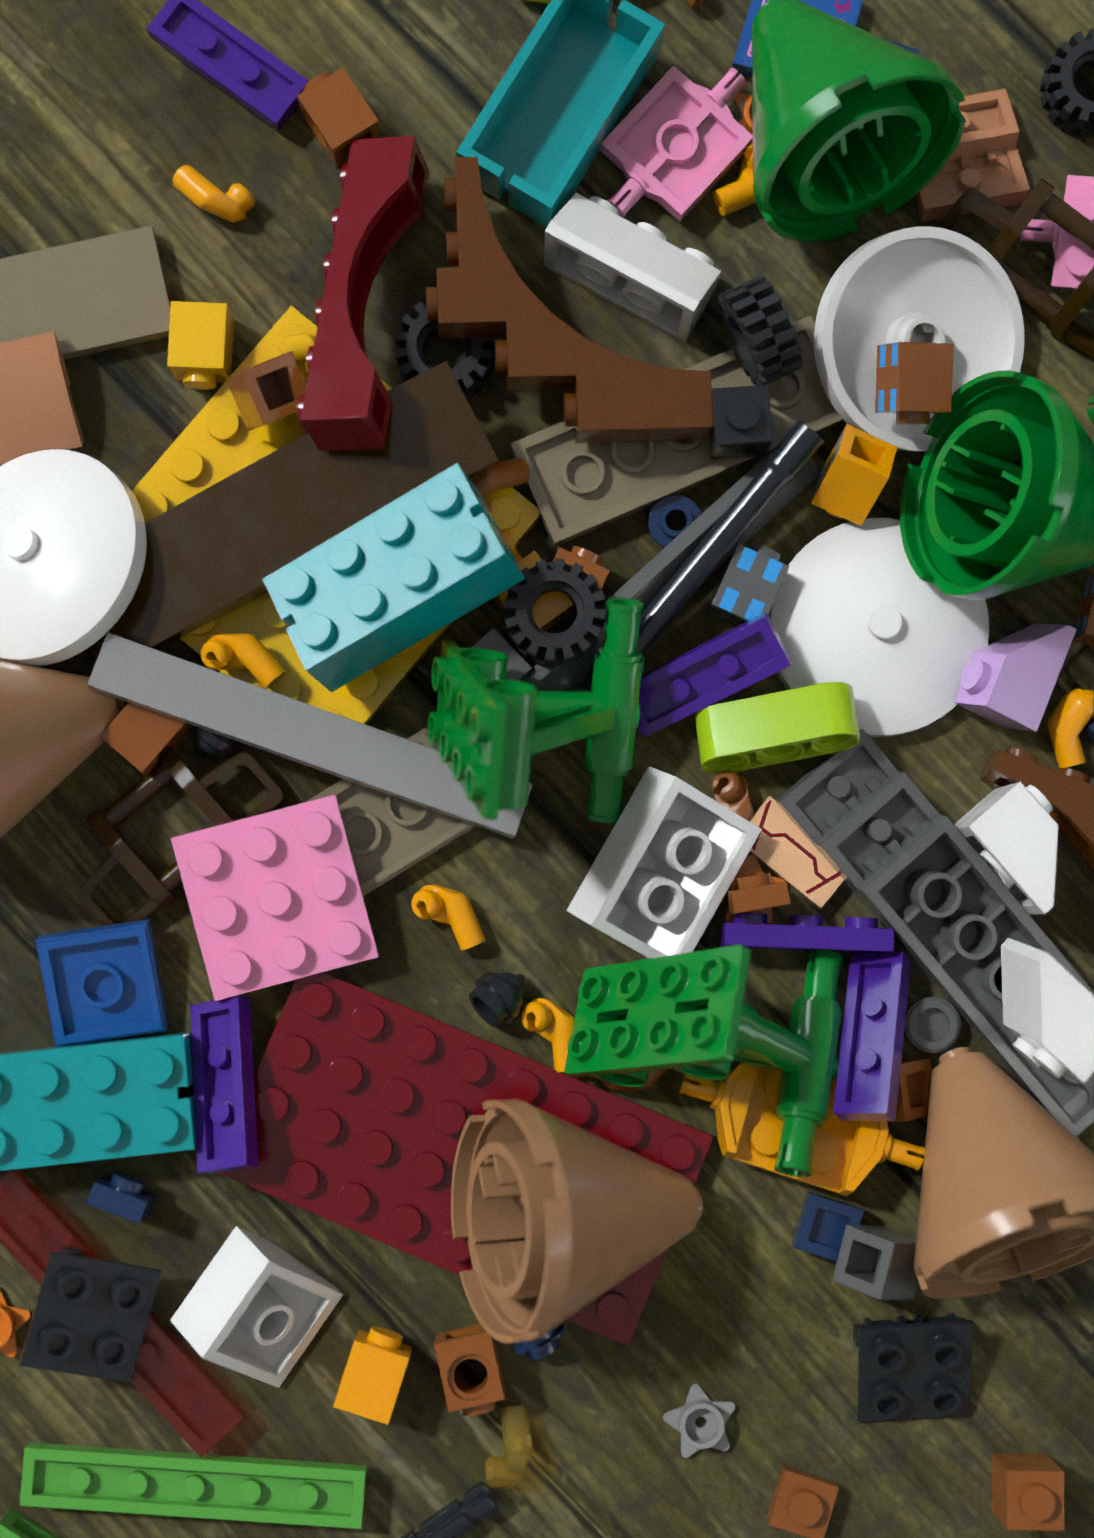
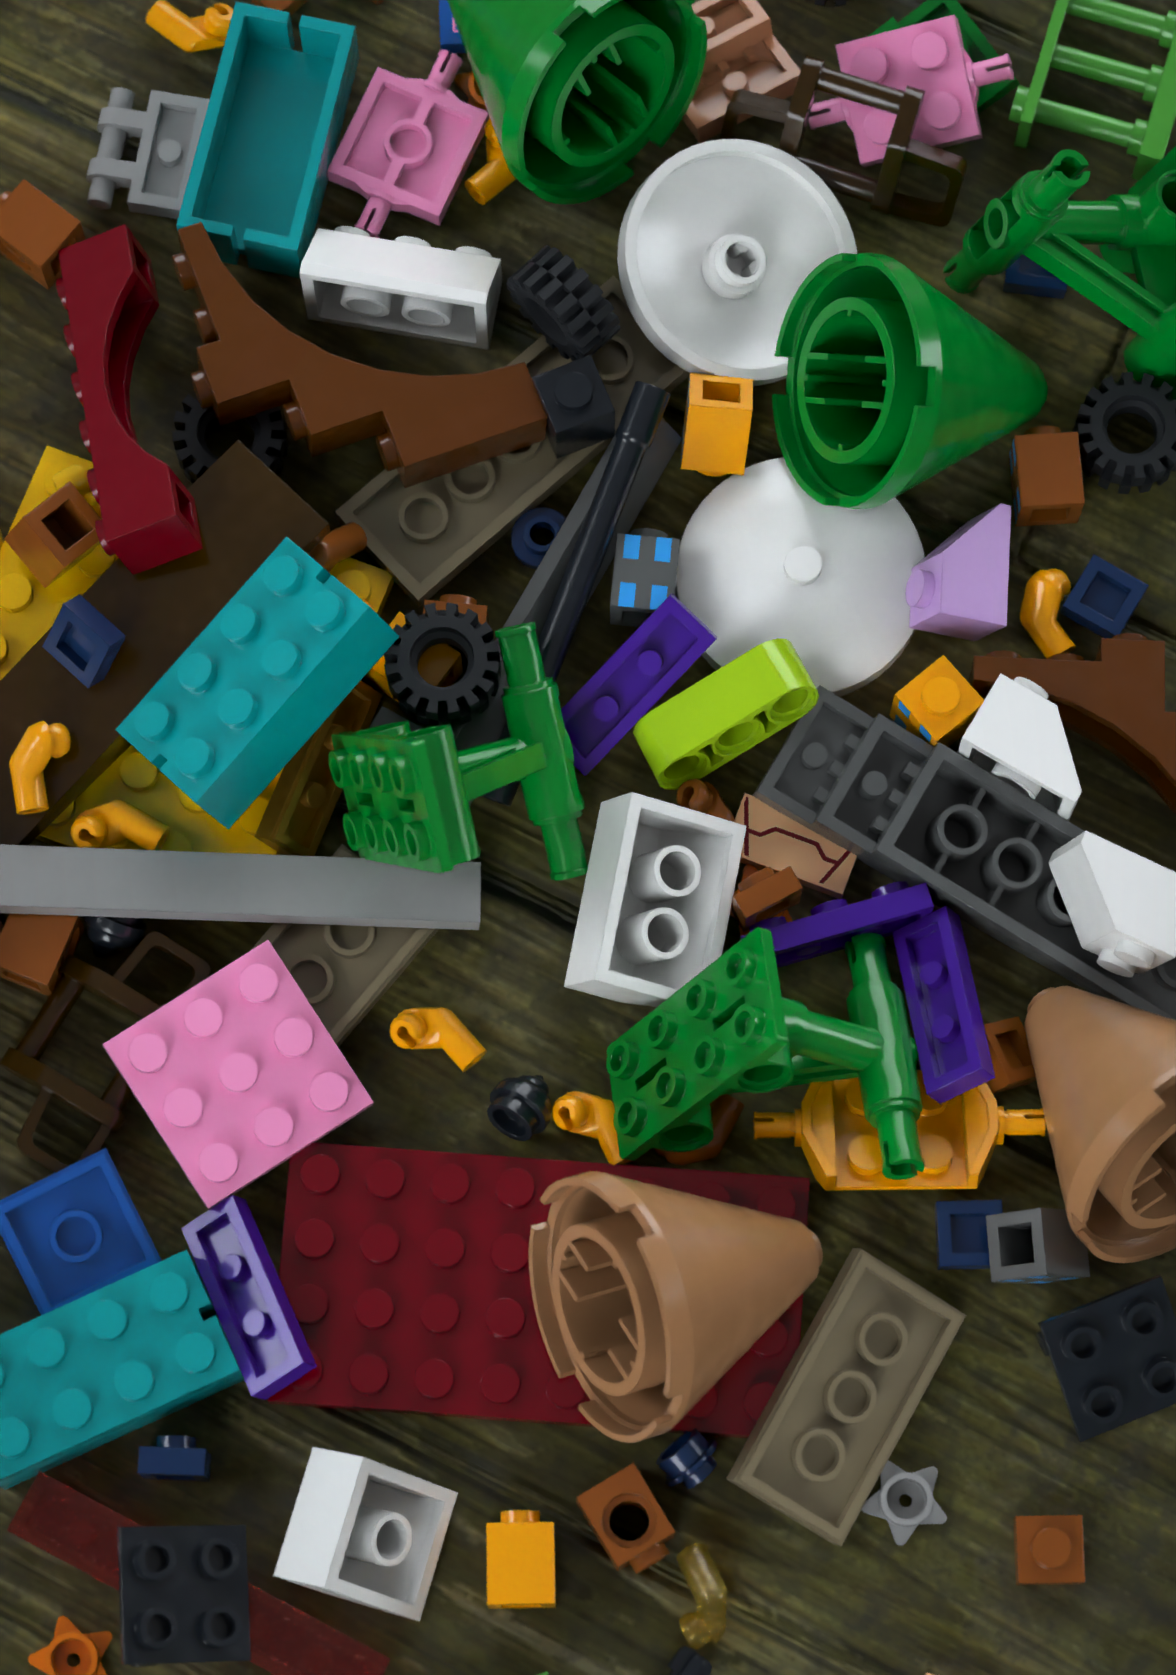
camera: 10 degrees left, 10 degrees down
dark orange brick [875,342,954,425] -> none
dark grey tile [904,996,961,1053] -> none
none -> light orange arm [9,721,71,815]
none -> dark blue plate [42,594,126,689]
none -> light grey plate [86,87,210,219]
none -> pearl gold tile [254,680,382,856]
none -> dark tan tile [726,1248,966,1546]
none -> light orange brick [889,655,984,747]

